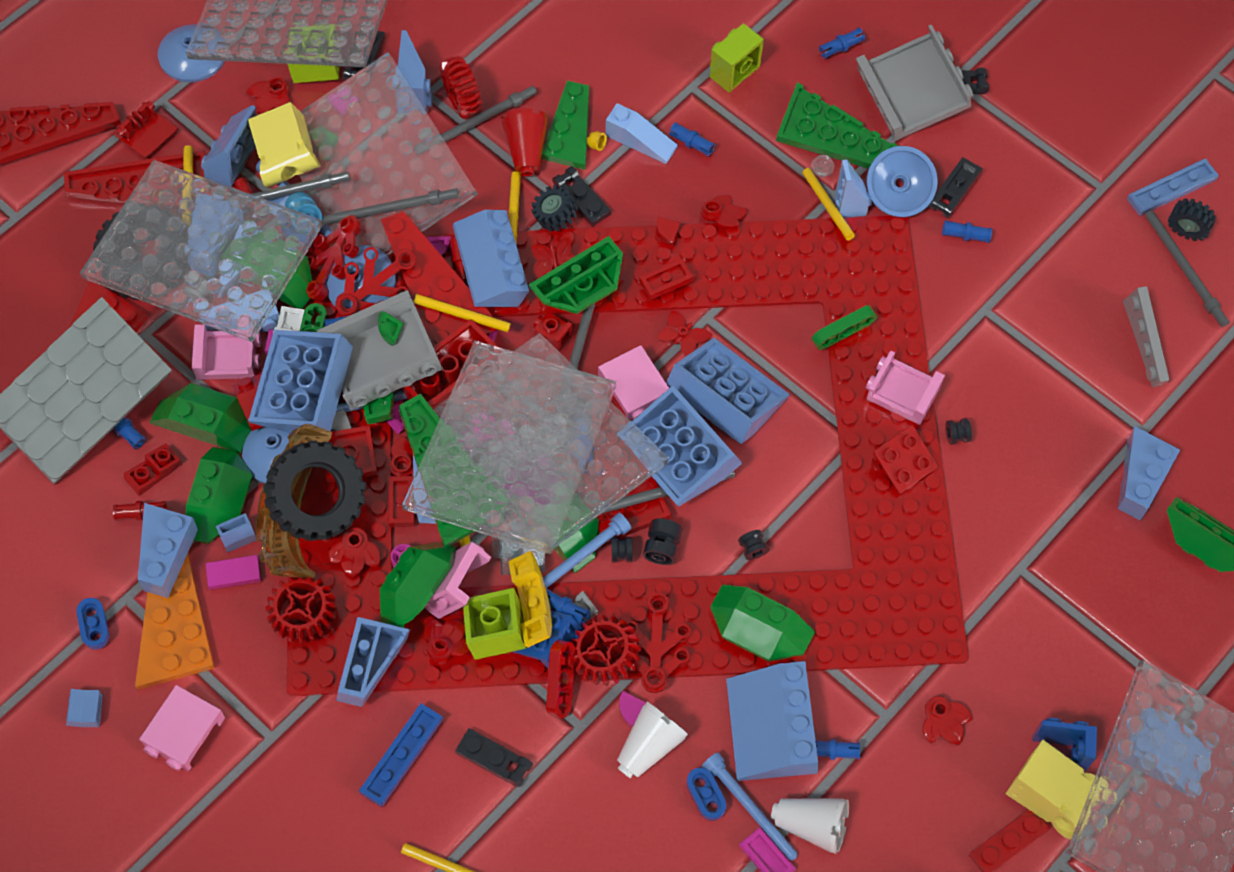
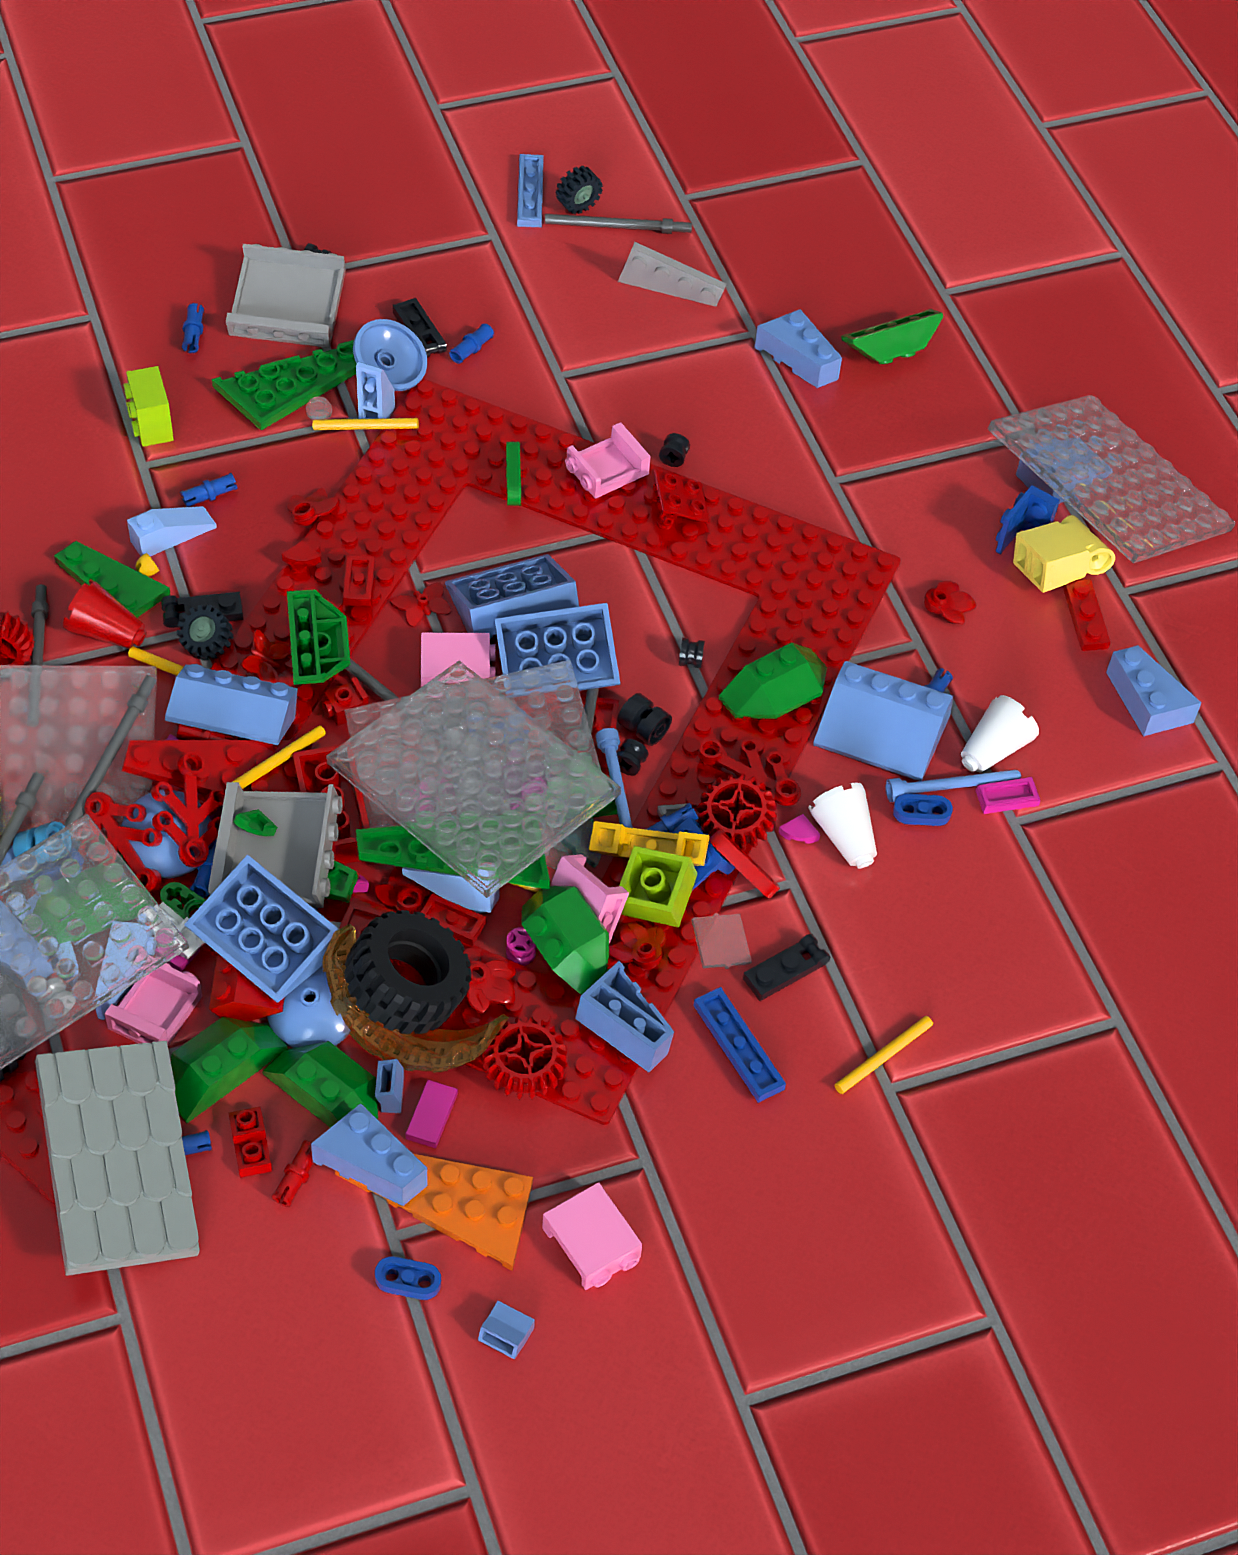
camera: 65 degrees left, 10 degrees down
none -> clear piece [691,913,752,969]

